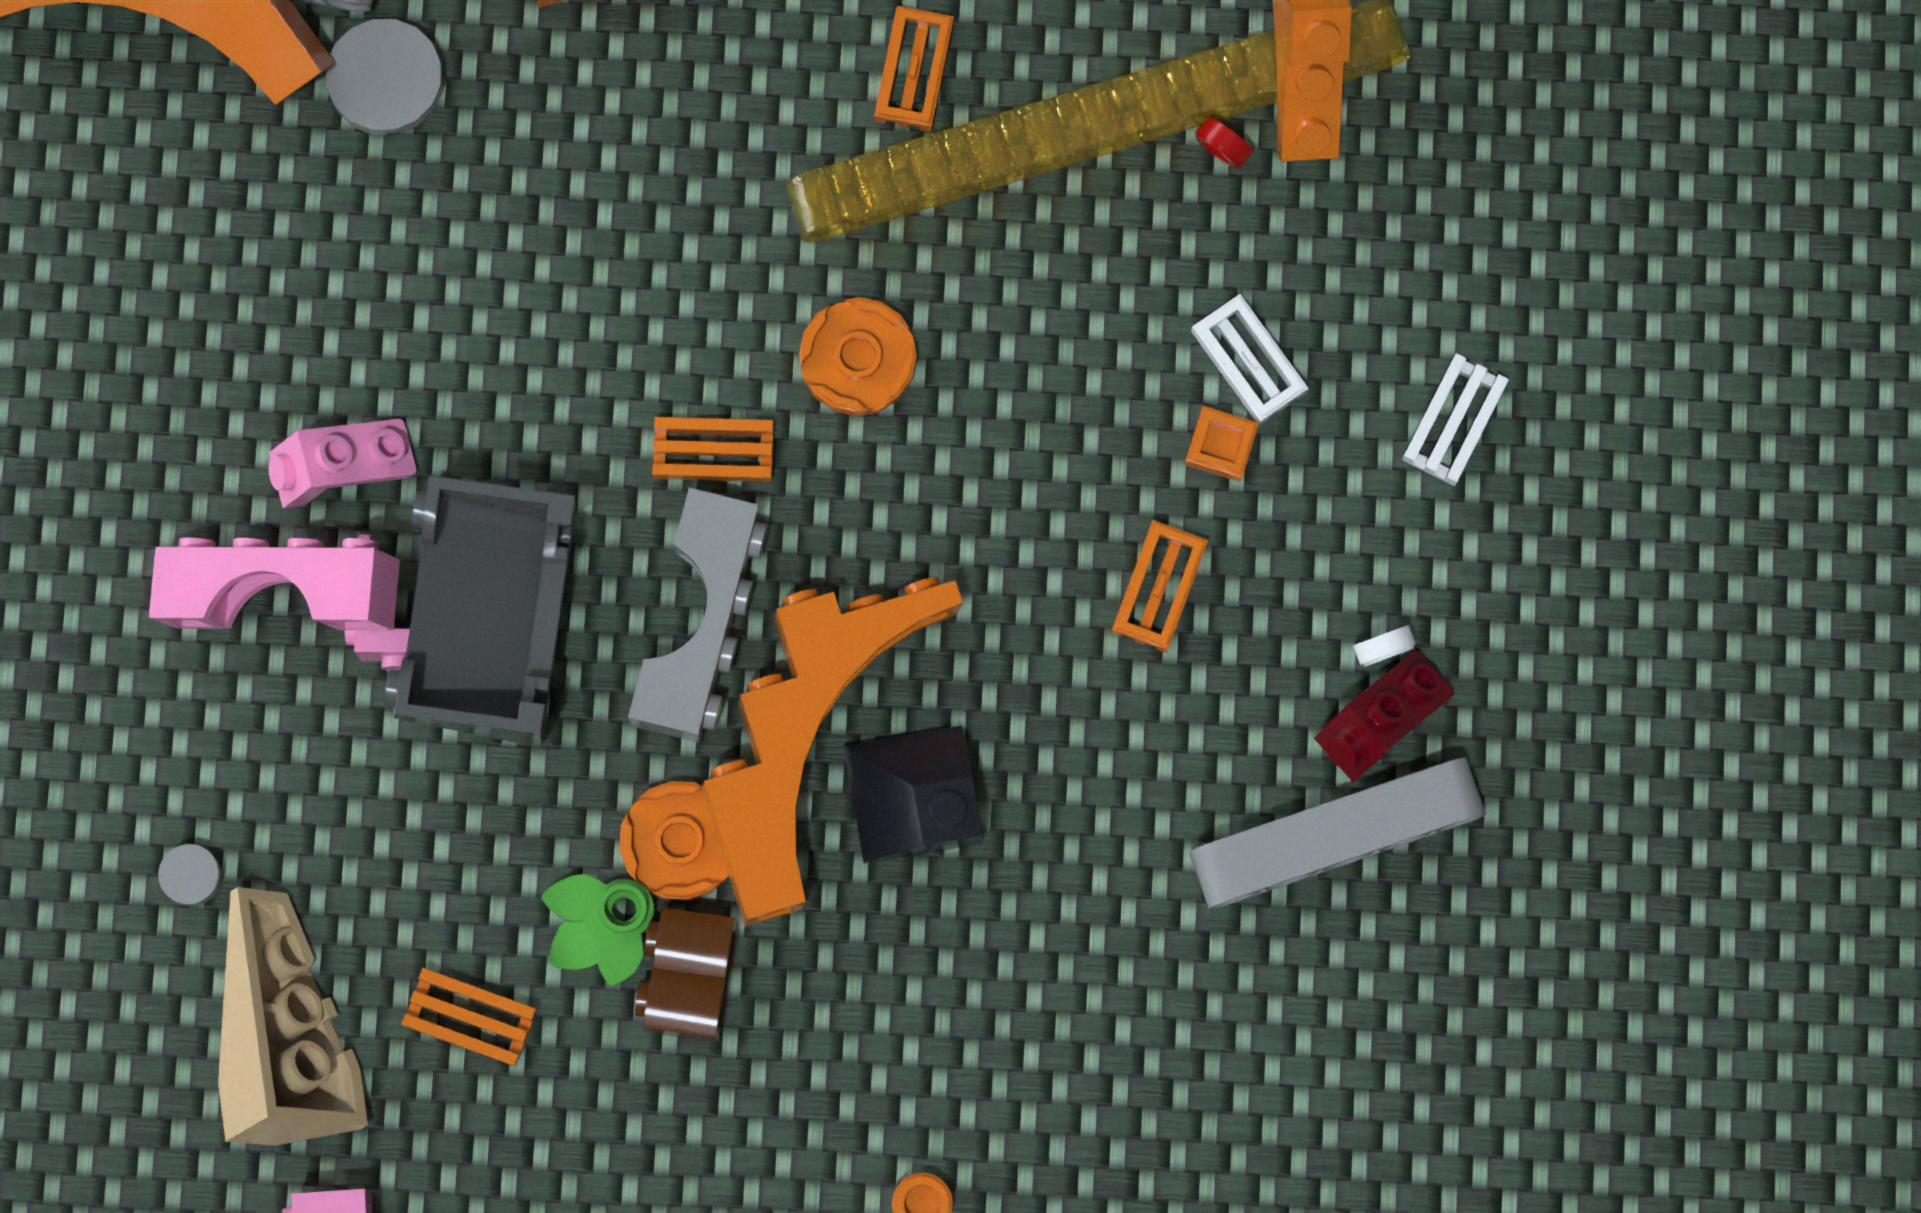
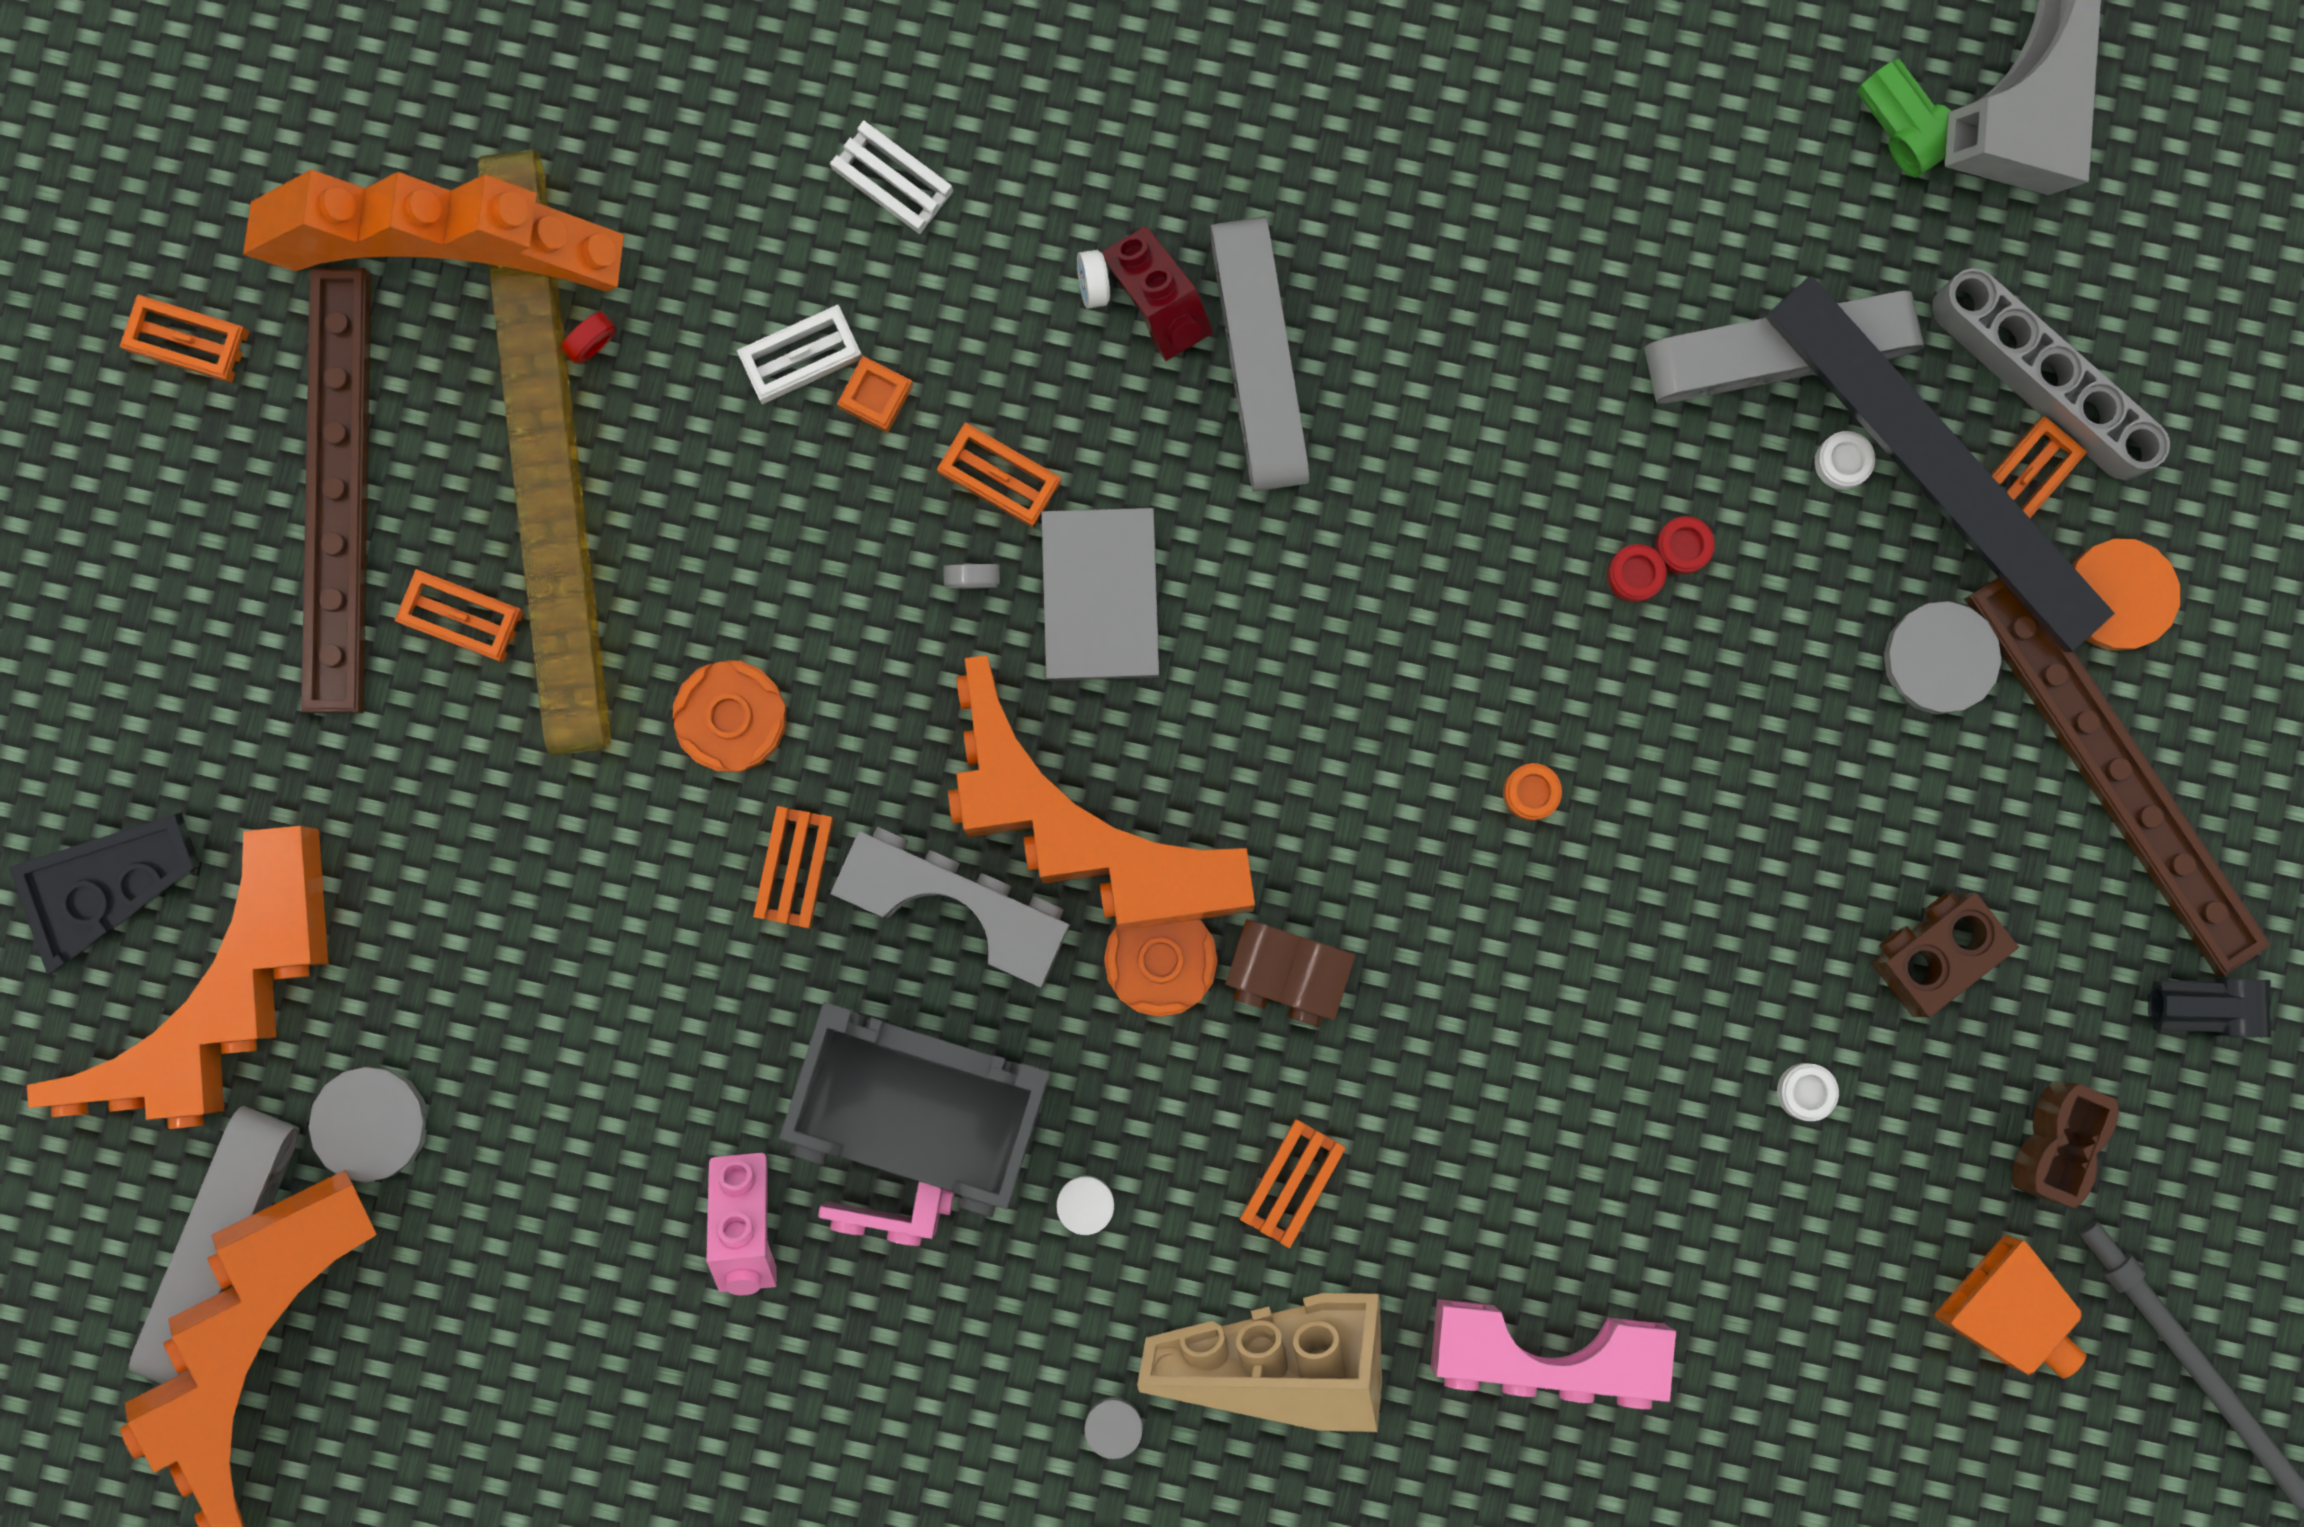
camera: 80 degrees left, 5 degrees up
bright pink arch [149,537,400,631] -> none
bright green plate [541,874,654,987] -> none
black slope [844,726,983,864] -> none
none -> light grey tile [943,564,1000,589]
none -> light grey tile [1041,508,1159,681]
none -> white tile [1057,1175,1114,1235]

